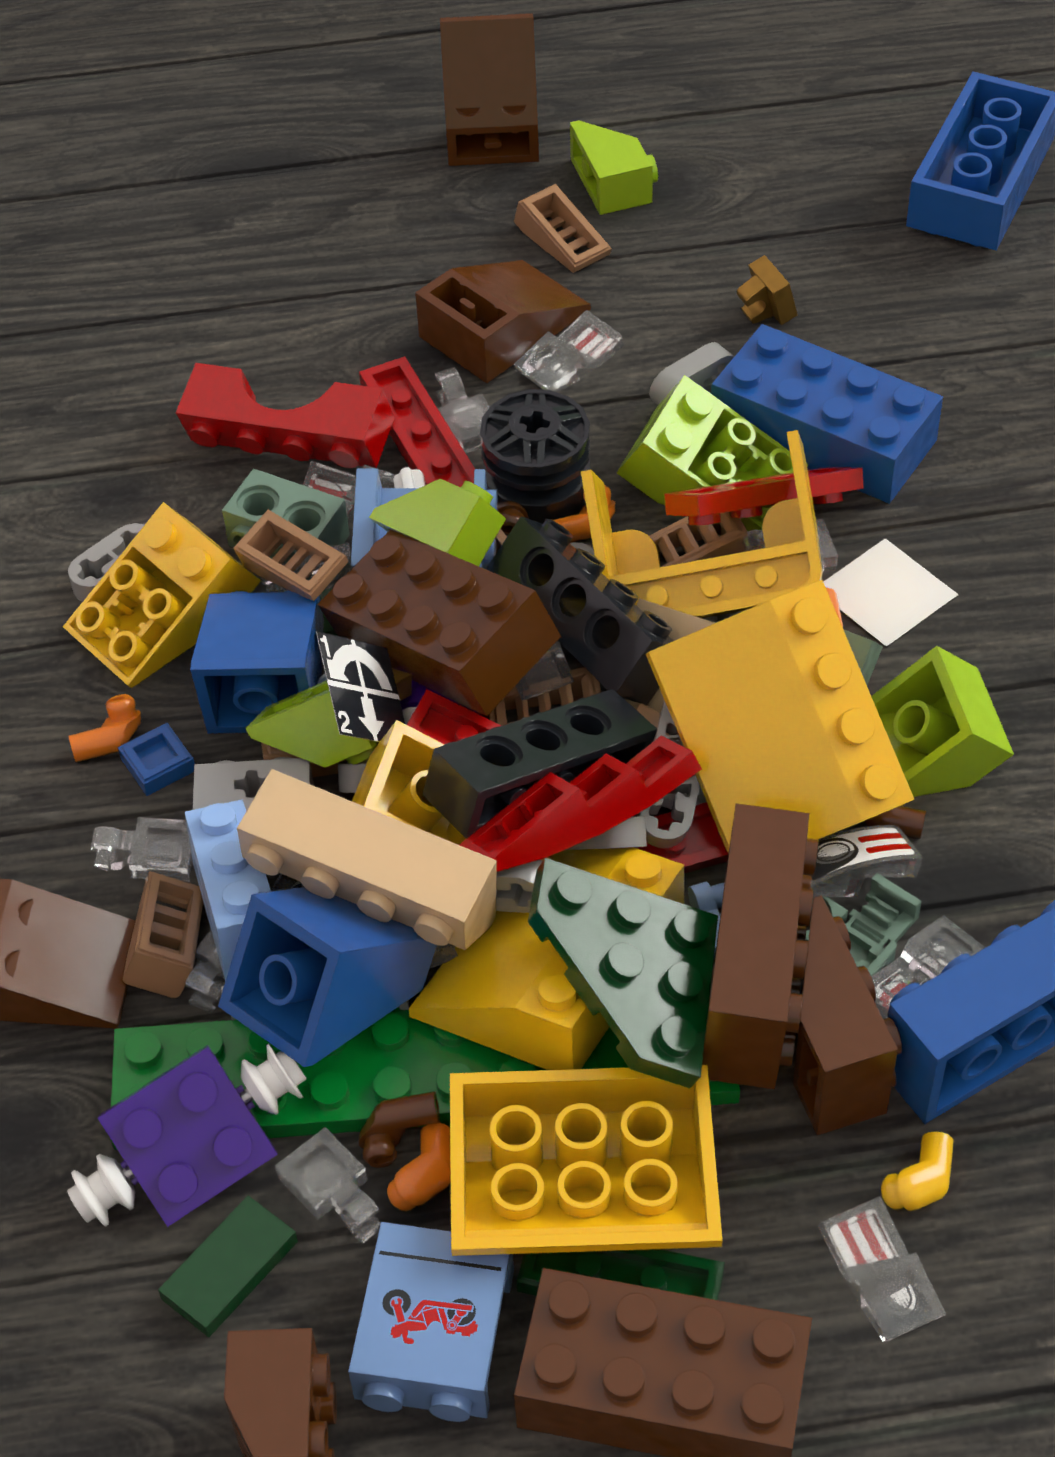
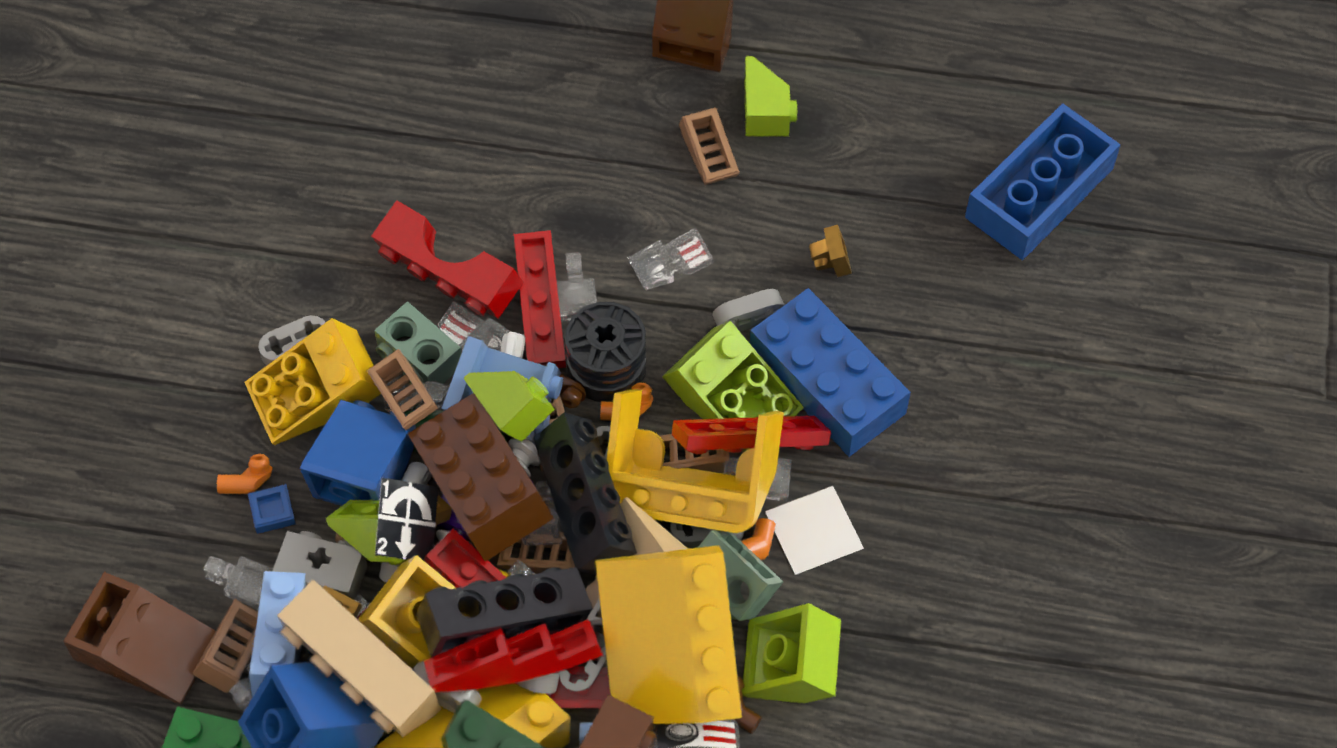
camera: 15 degrees right, 10 degrees up
reddish brown slope [415,260,591,383] -> none

